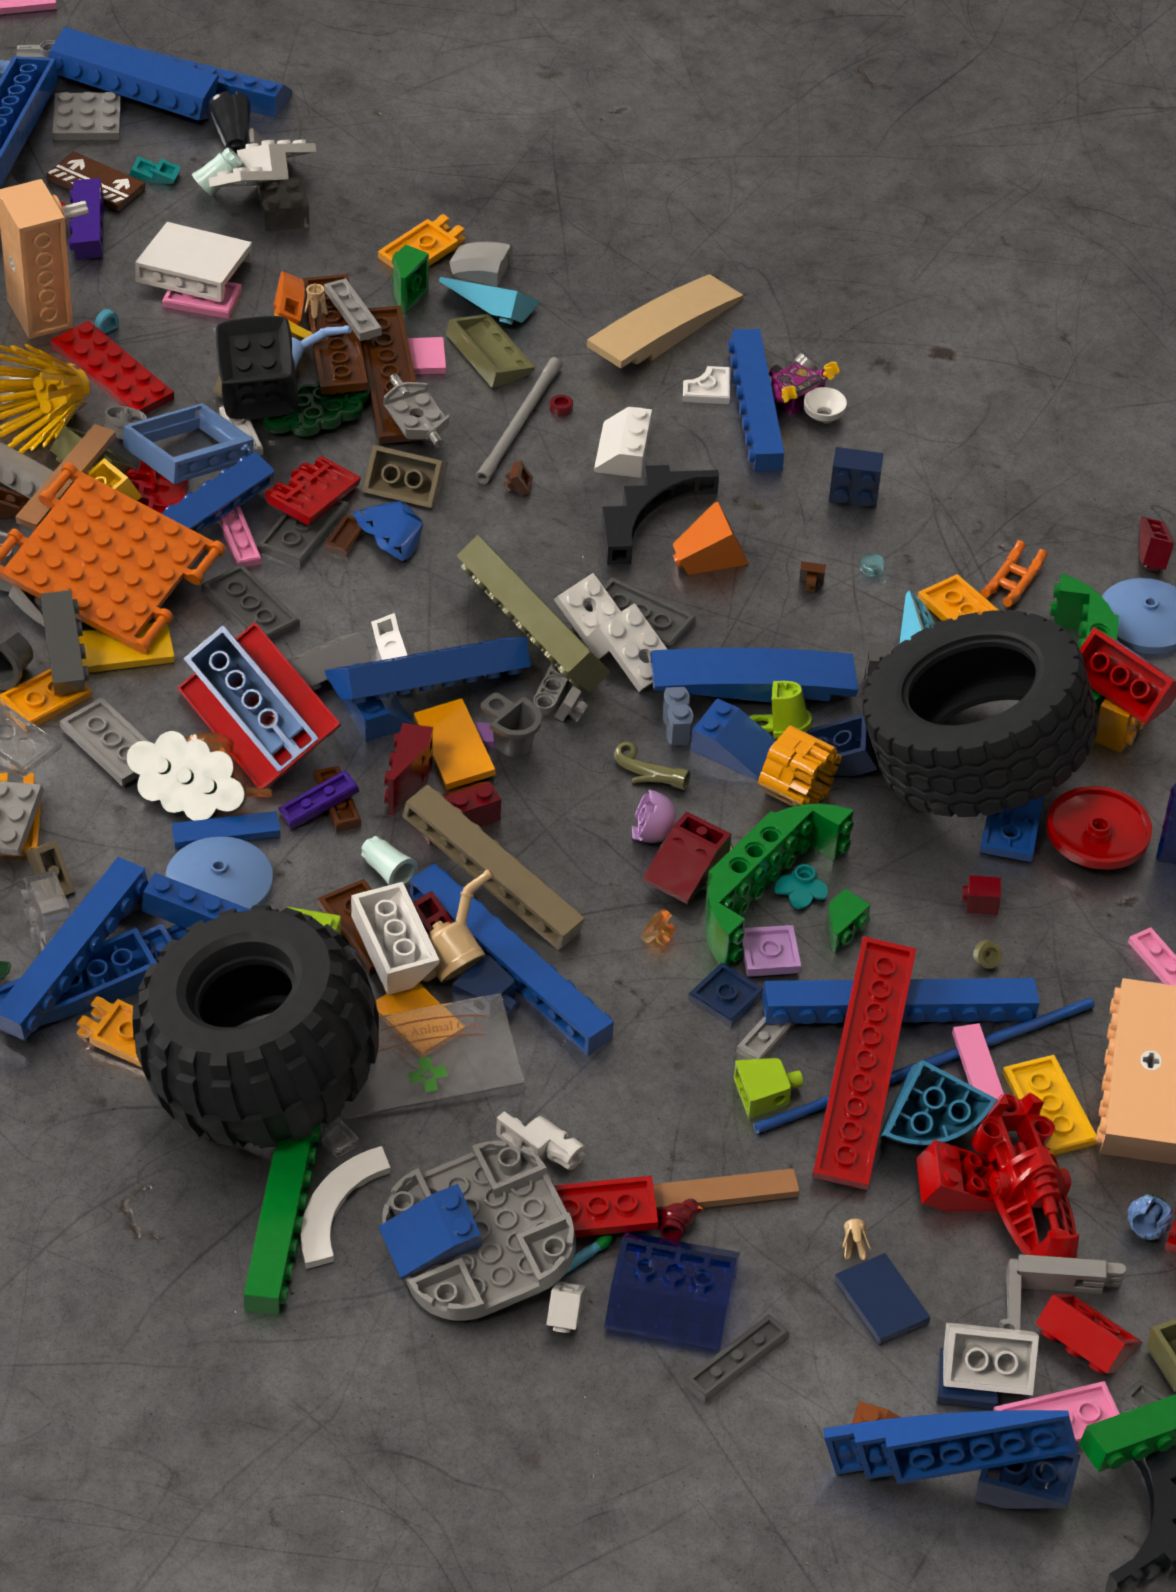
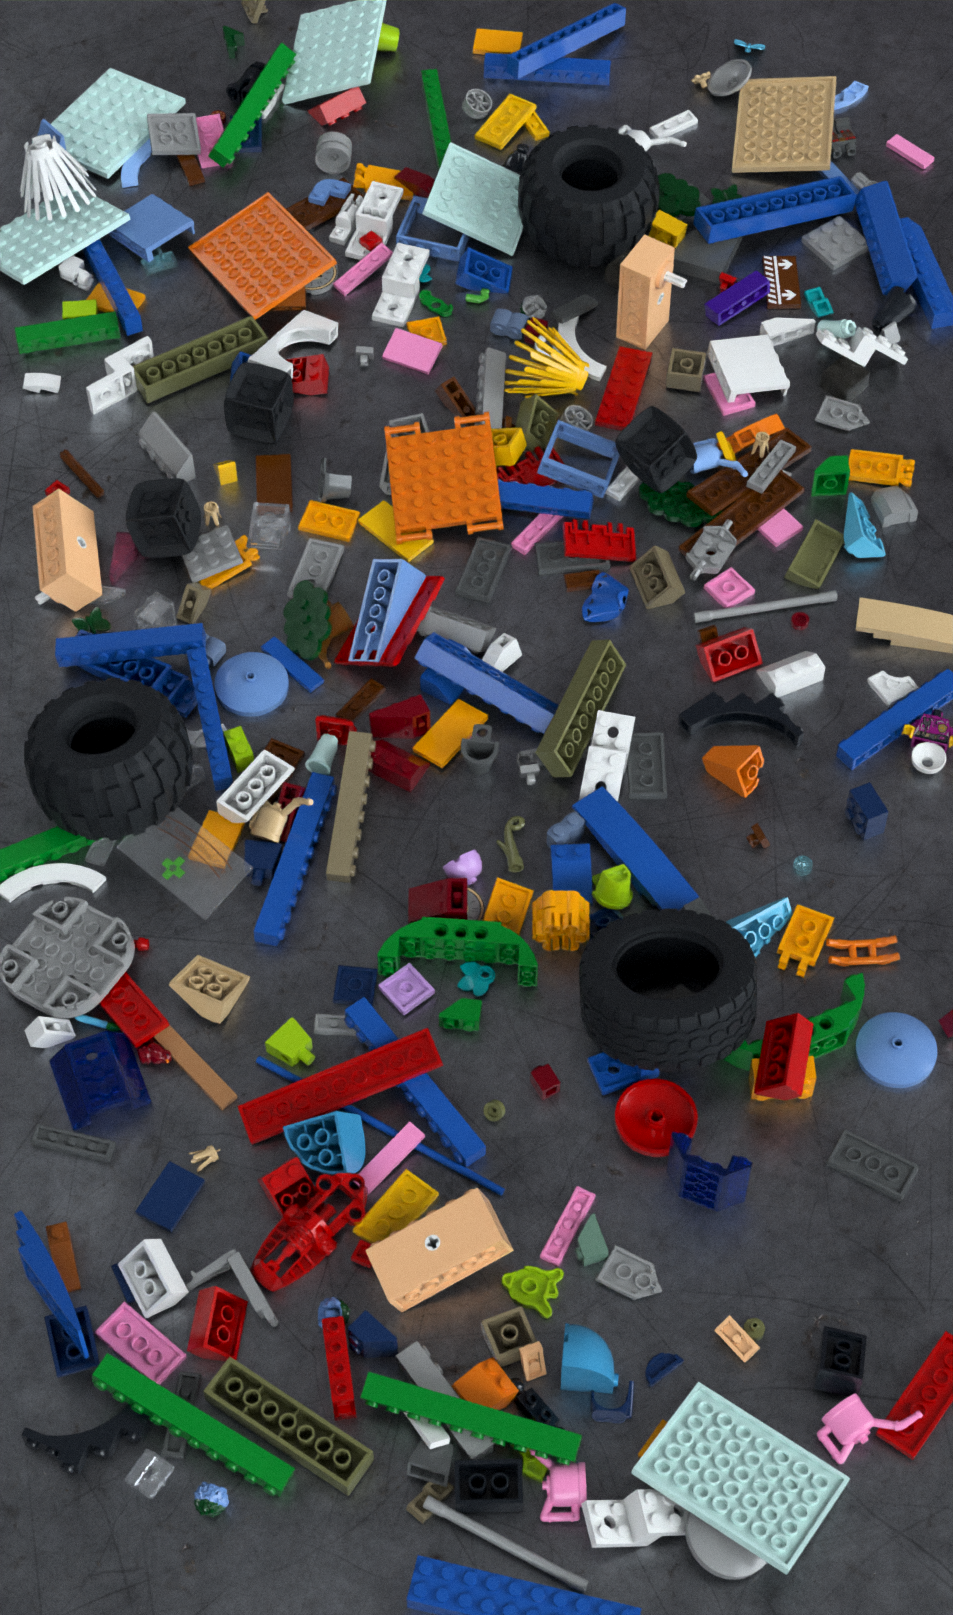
camera: 60 degrees right, 10 degrees up
medium nougat tile [15,424,116,530] -> none
dark grey brick [41,590,89,695] -> none
medium azure tile [95,309,119,334] -> none
dark purple tile [278,770,360,830] -> none
blue slope [378,1184,482,1279] -> none
white plate [496,1111,585,1170] -> none
clear orange tile [640,908,676,946] -> none
none -> tan slope [169,955,250,1024]
none -> red slope [315,715,357,746]
none -> red plate [351,1239,372,1269]
none -> light orange tile [482,877,534,935]
none -> dark tan brick [666,348,706,392]
none -> red slope [695,627,763,682]
none -> bright pink tile [703,567,755,609]
none -> white slope [759,317,816,346]
none -> light grey tile [815,395,870,431]

